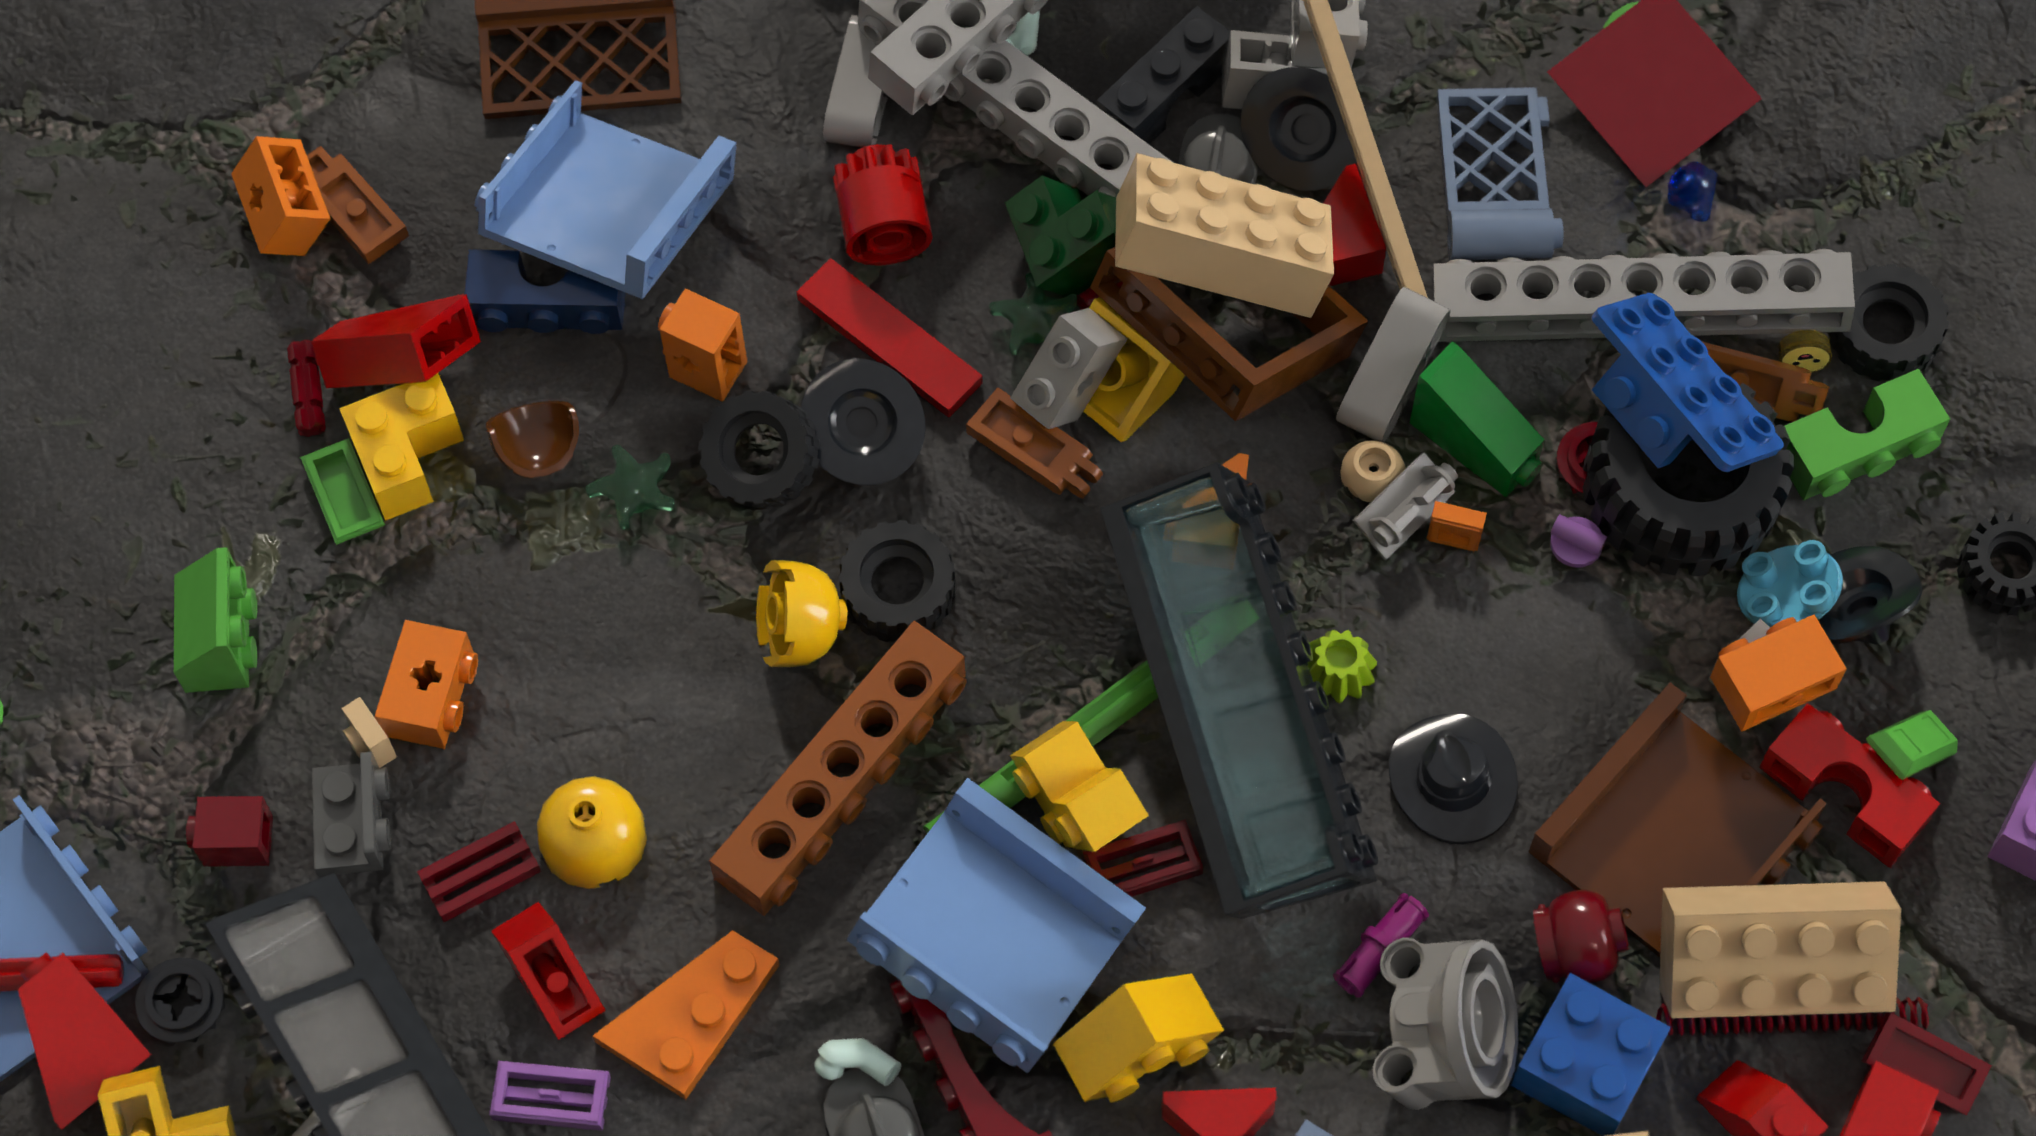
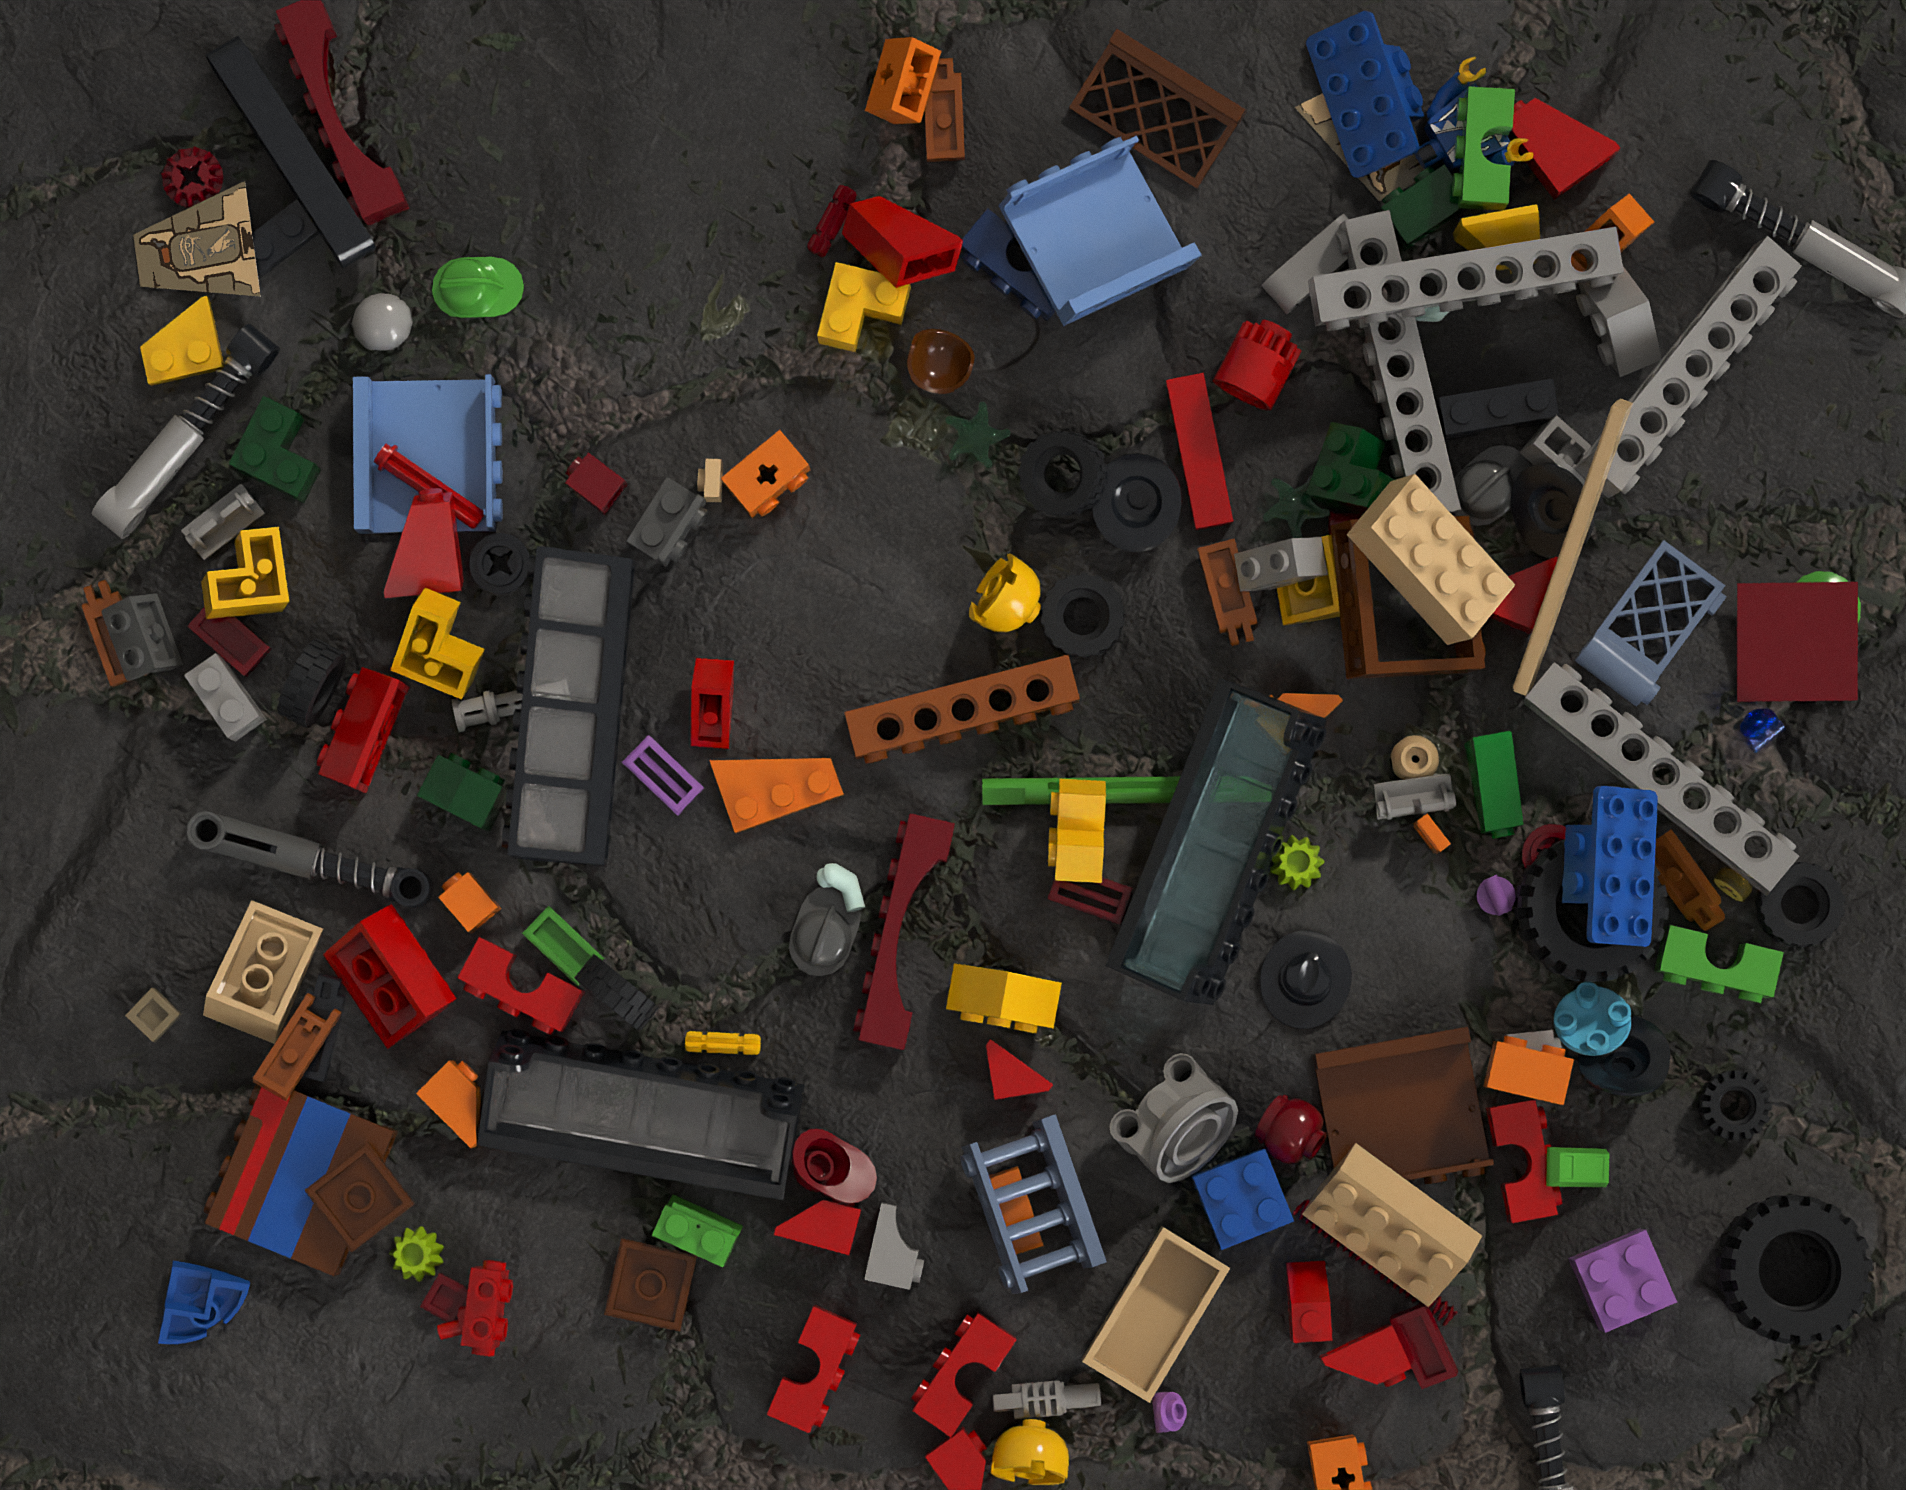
camera: 40 degrees right, 20 degrees up
bright green slope [174,547,257,693] -> none
bright green tile [300,438,385,545] -> none
dark red tile [417,821,541,923] -> none
yellow cylinder [537,776,647,889] -> none
orange brick [658,288,748,402] -> none
medium blue panel [847,778,1146,1073] -> none
magenta pin [1333,893,1429,998] -> none
light grey beam [1336,287,1451,442] -> none

